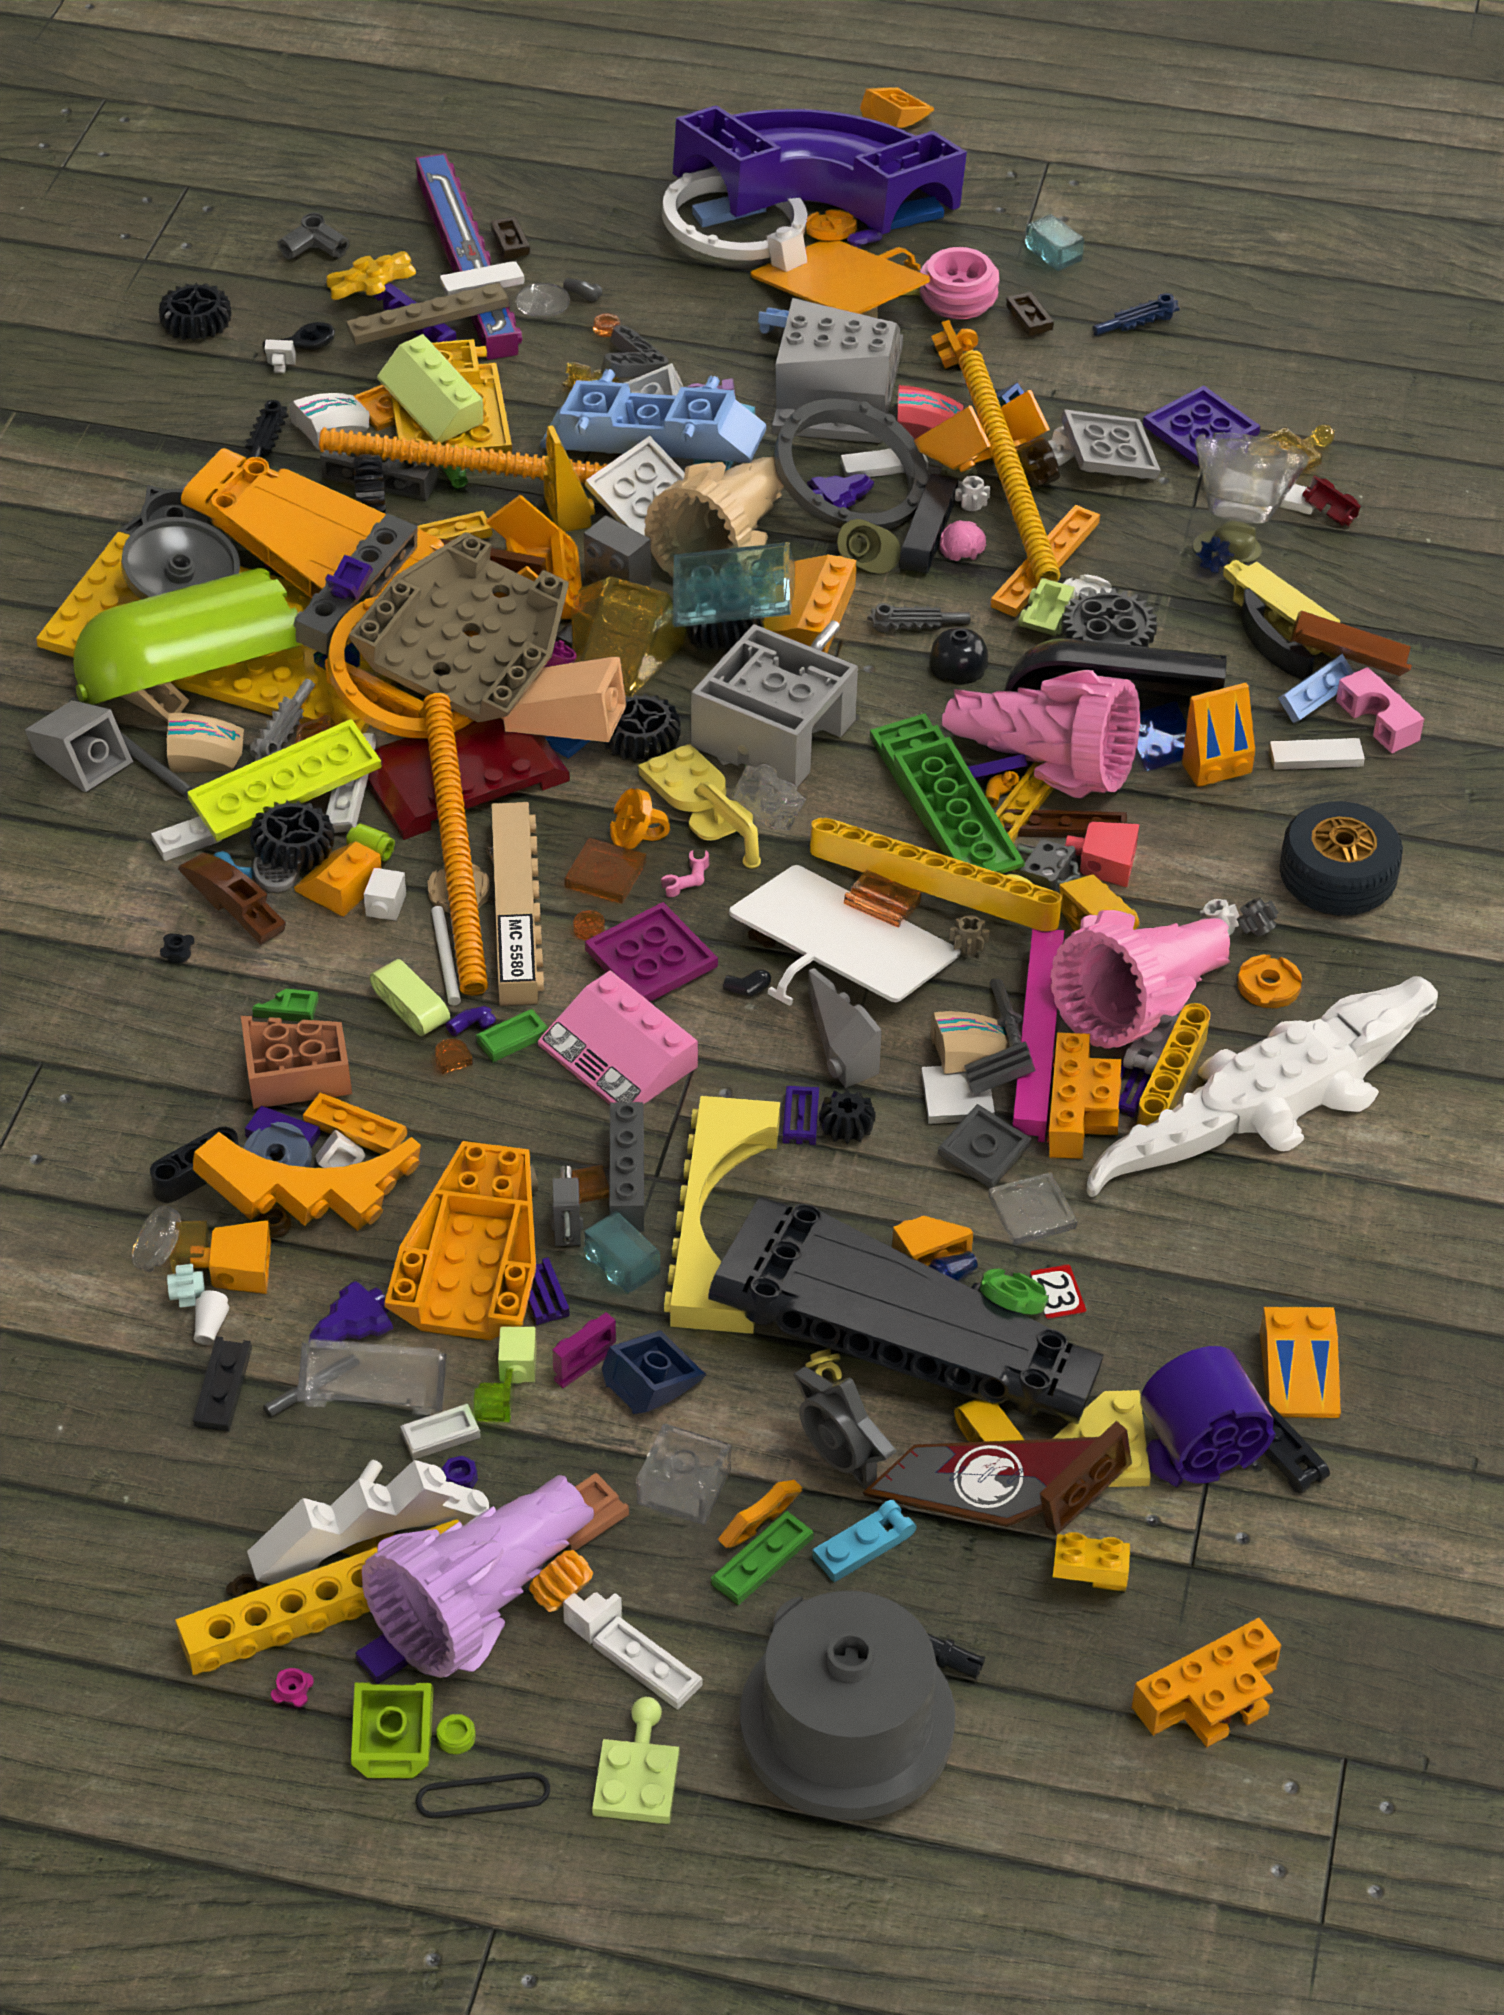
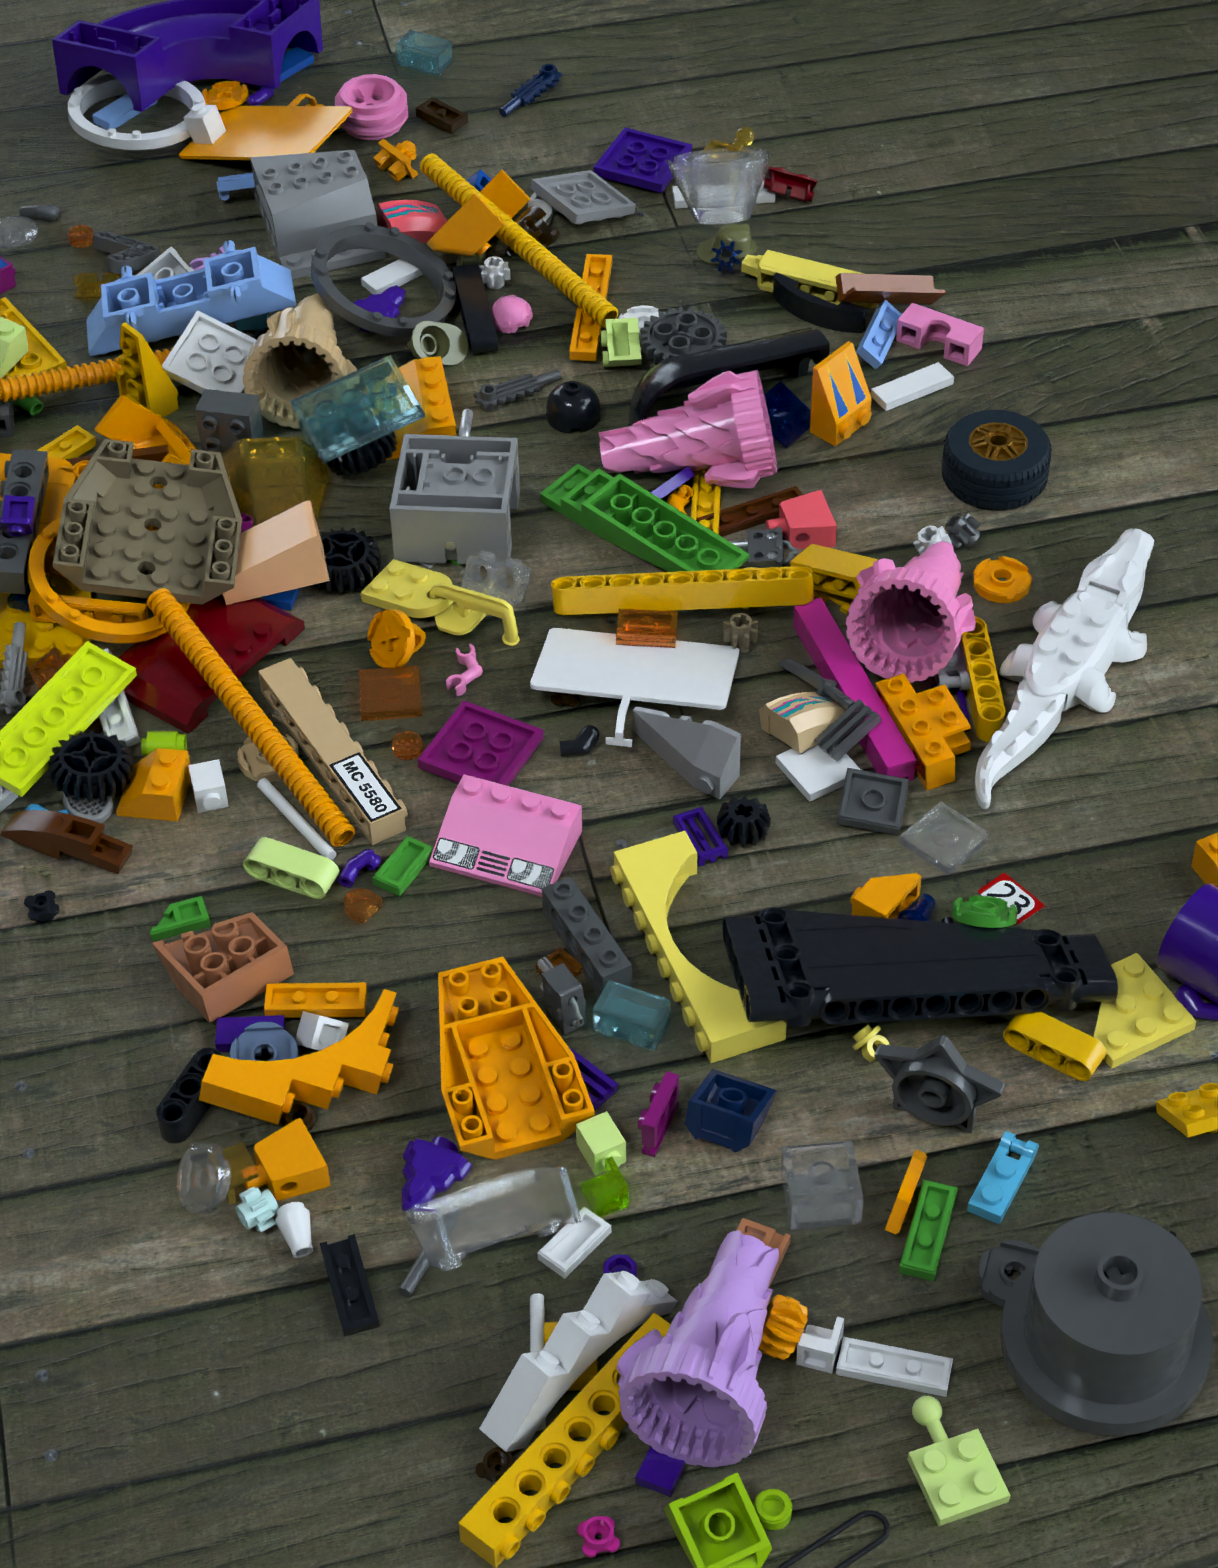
camera: 25 degrees left, 0 degrees up
piece [863,1421,1132,1536] -> none

